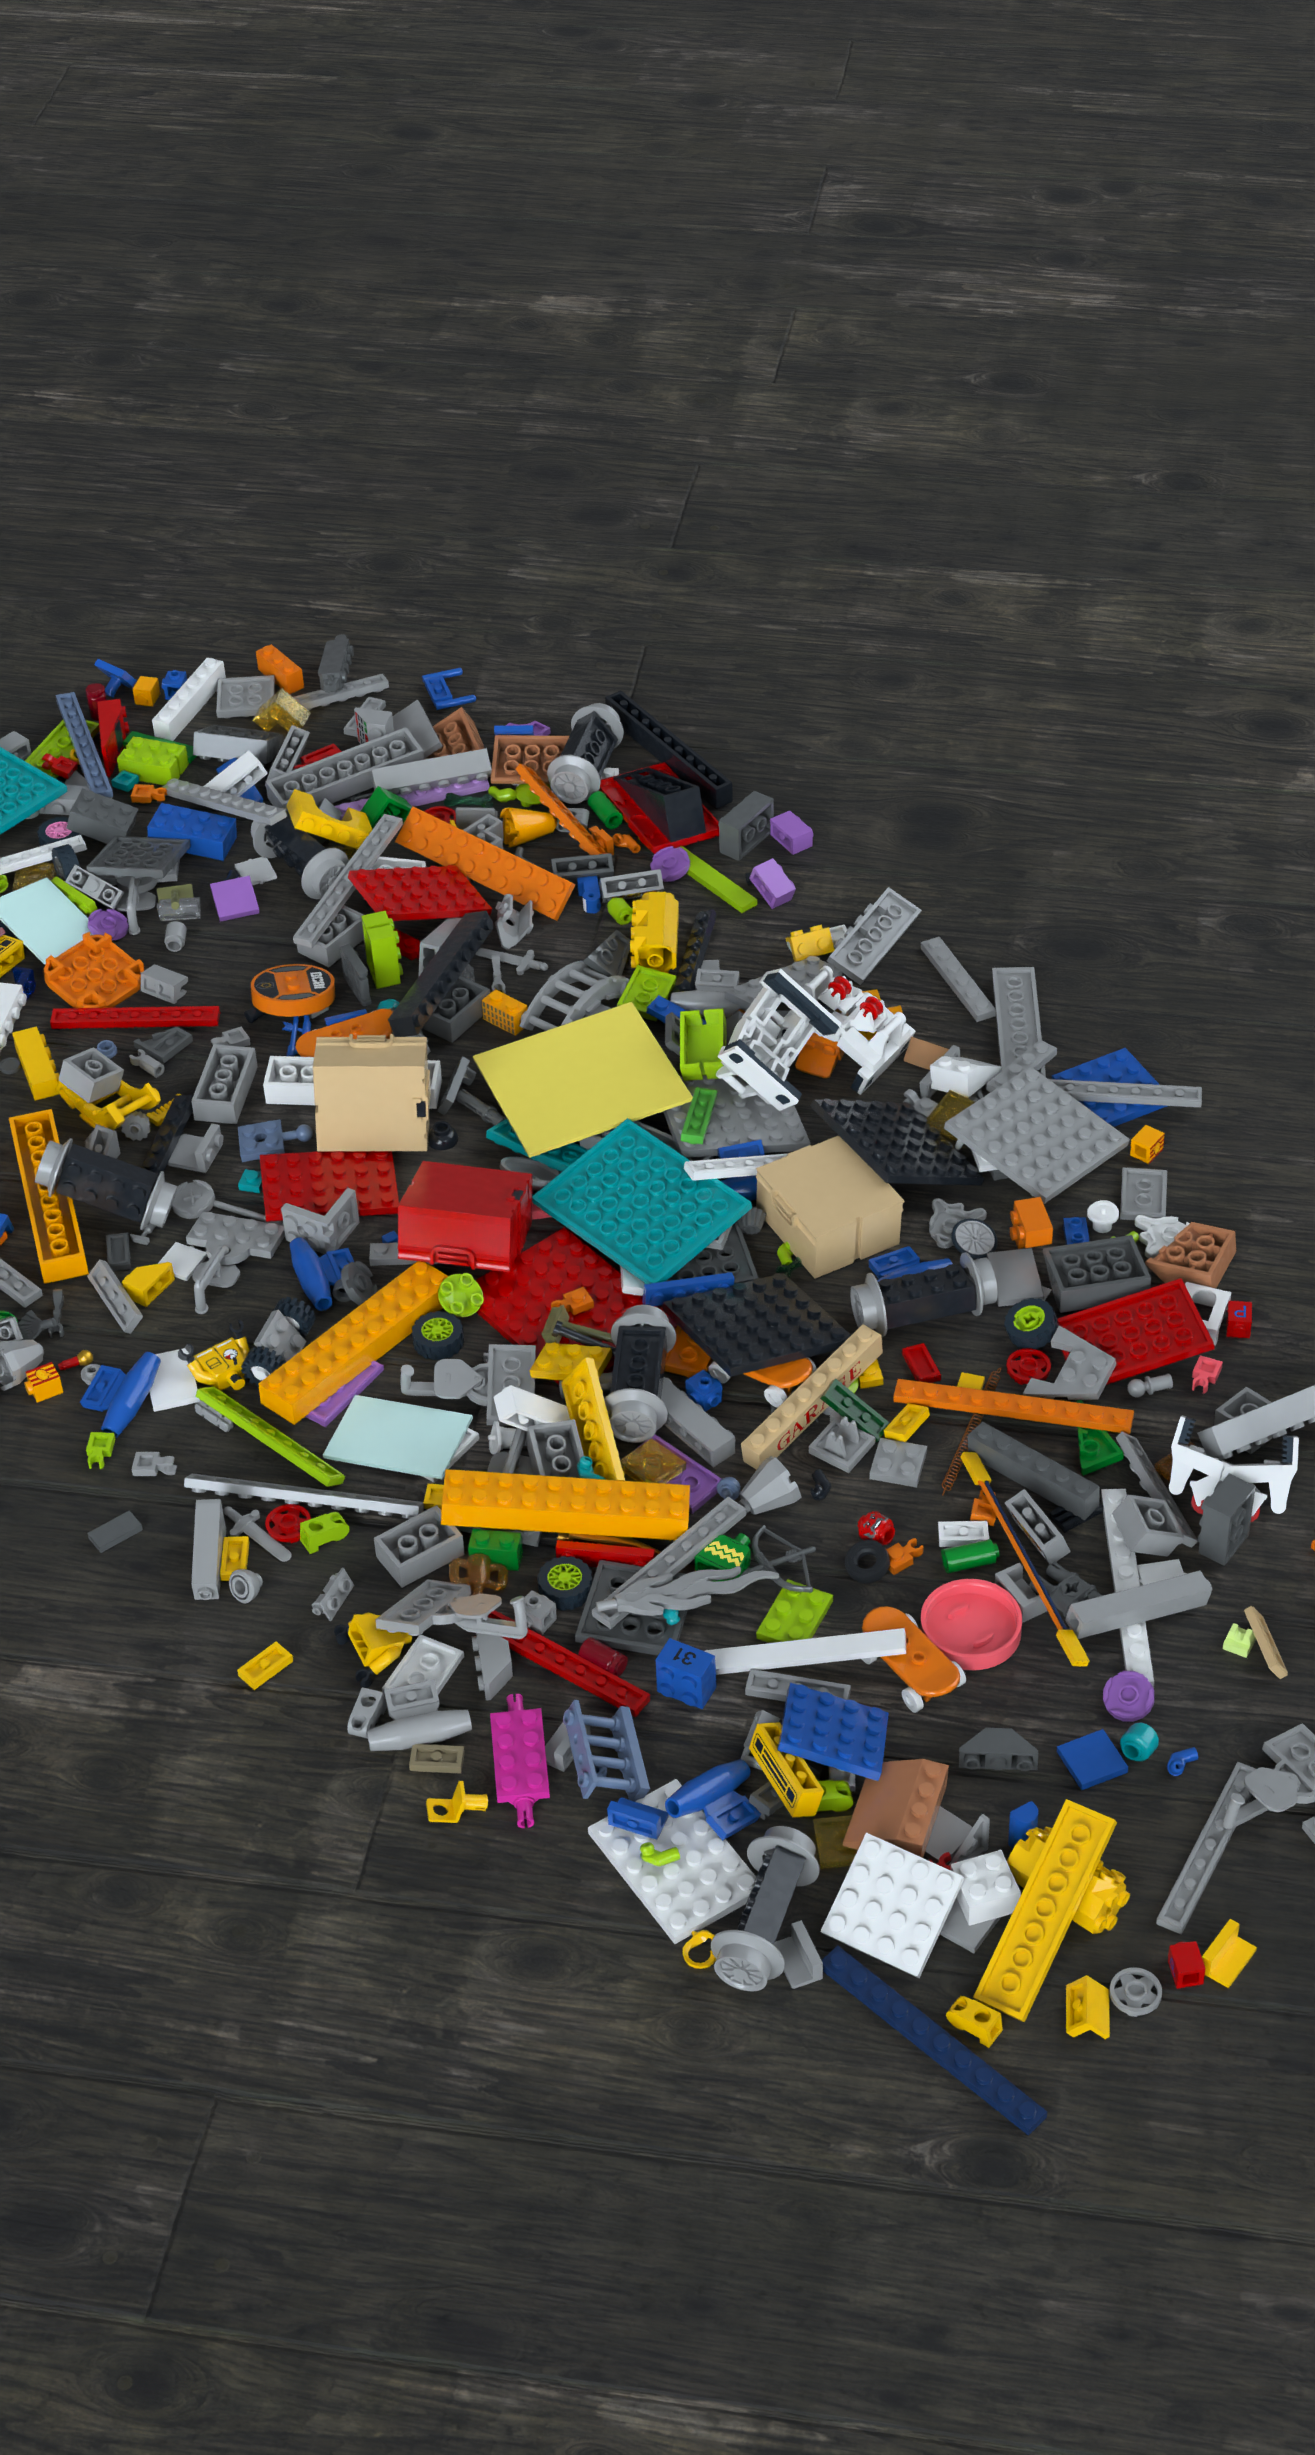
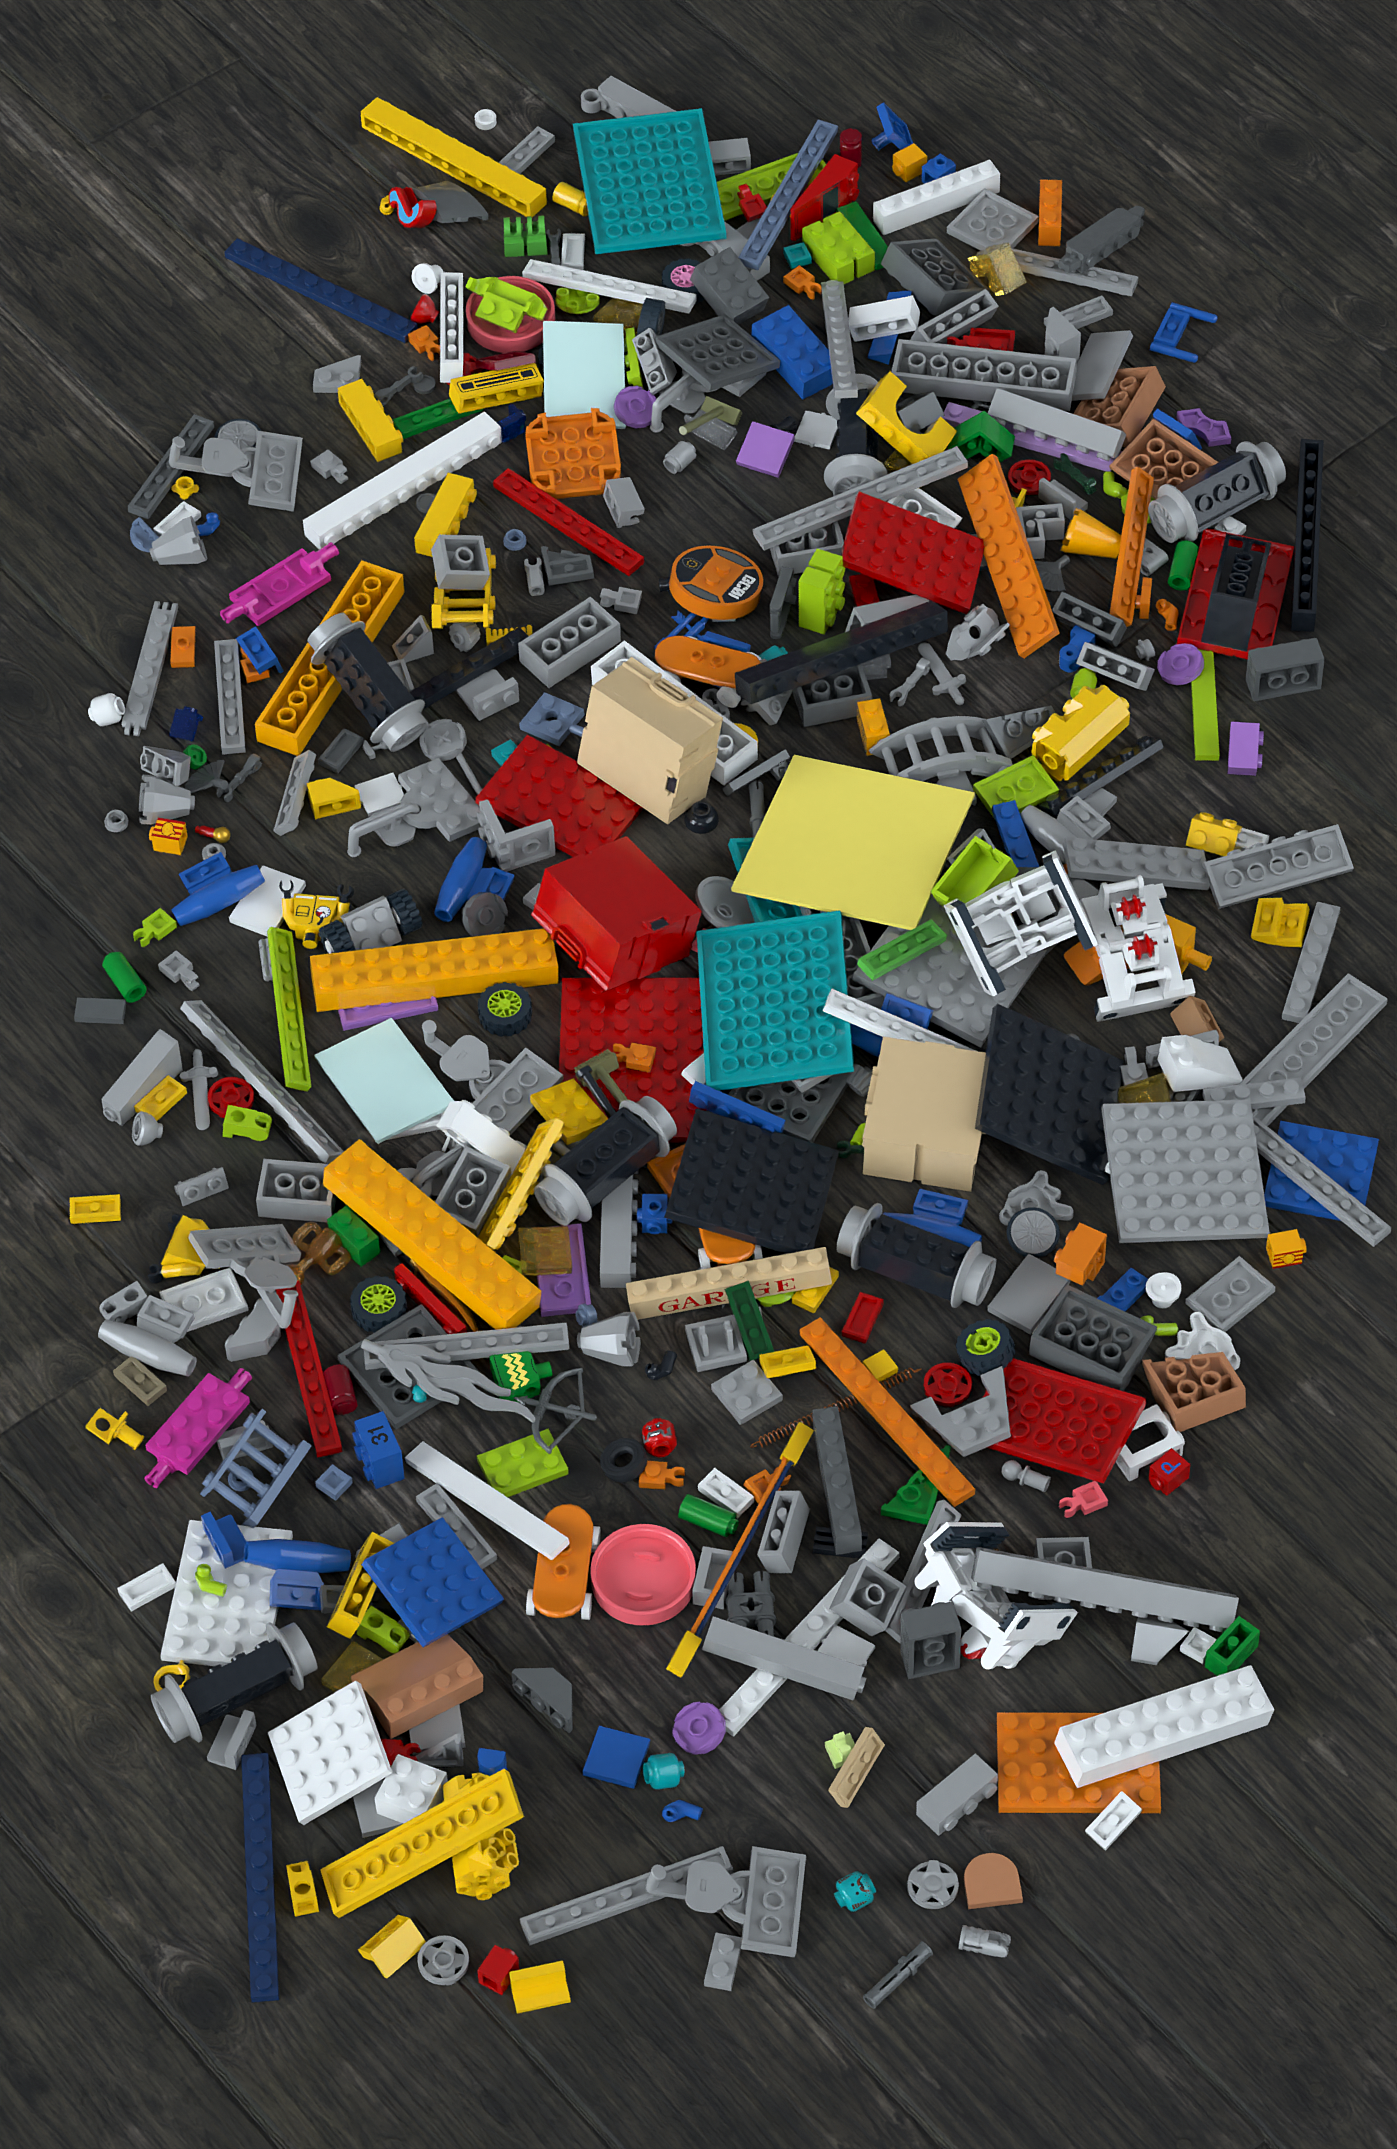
camera: 40 degrees right, 10 degrees up
lime dish [438,1273,484,1317] -> none
light grey brick [523,1590,557,1635] -> none
teal arm [577,1456,605,1480] -> none
medium lavender brick [770,811,814,855] -> none
none -> green brick [102,952,147,1002]
none -> white tile [117,1563,176,1612]
none -> sand blue plate [316,1464,353,1501]
none -> light grey plate [1135,639,1155,661]
none -> yellow slope [1251,898,1310,947]

